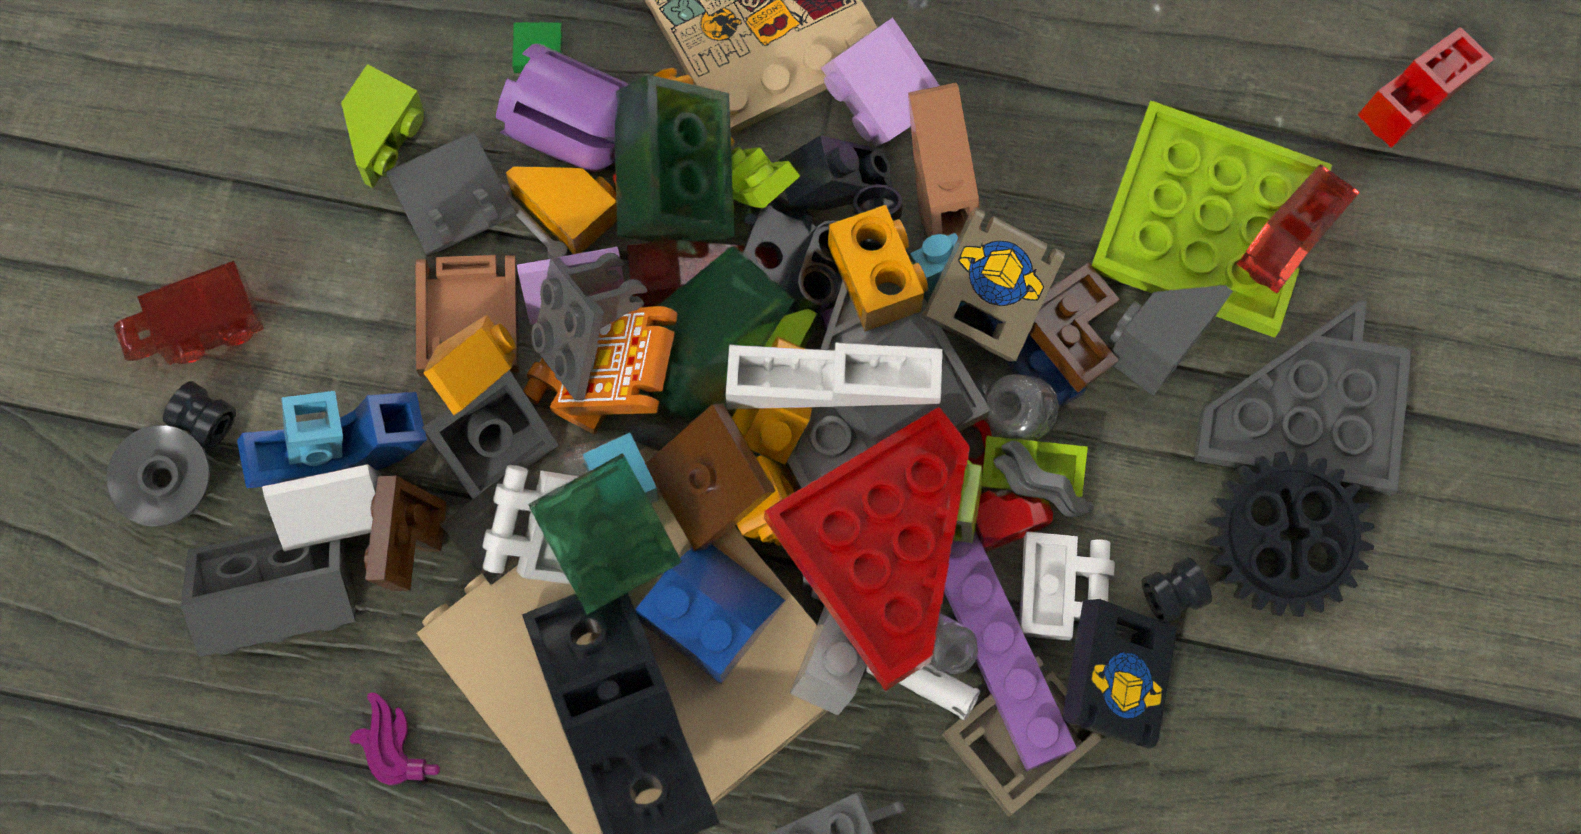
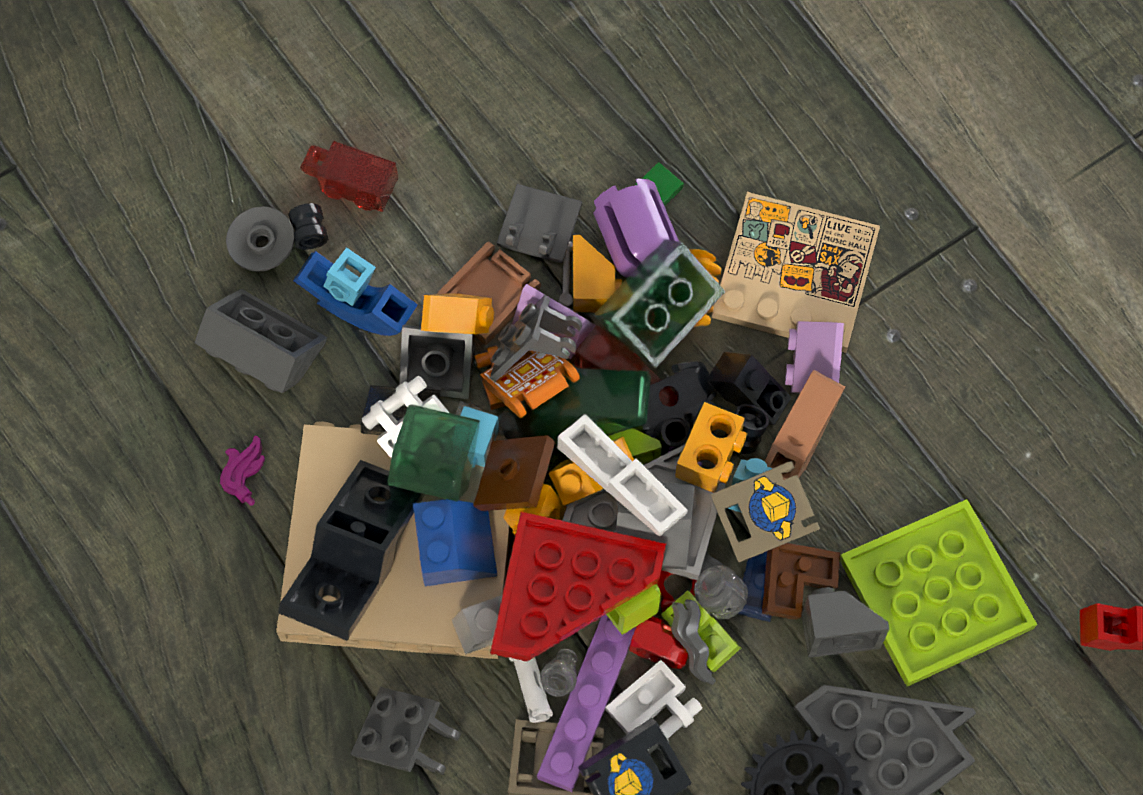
camera: 50 degrees right, 5 degrees down
white slope [262,464,382,551] -> none
lime slope [341,64,424,188] -> none
reddish brown plate [364,476,447,591] -> none
lime slope [709,147,800,208] -> none
black wheel [1141,557,1212,624] -> none
clear red slope [1237,164,1360,294] -> none

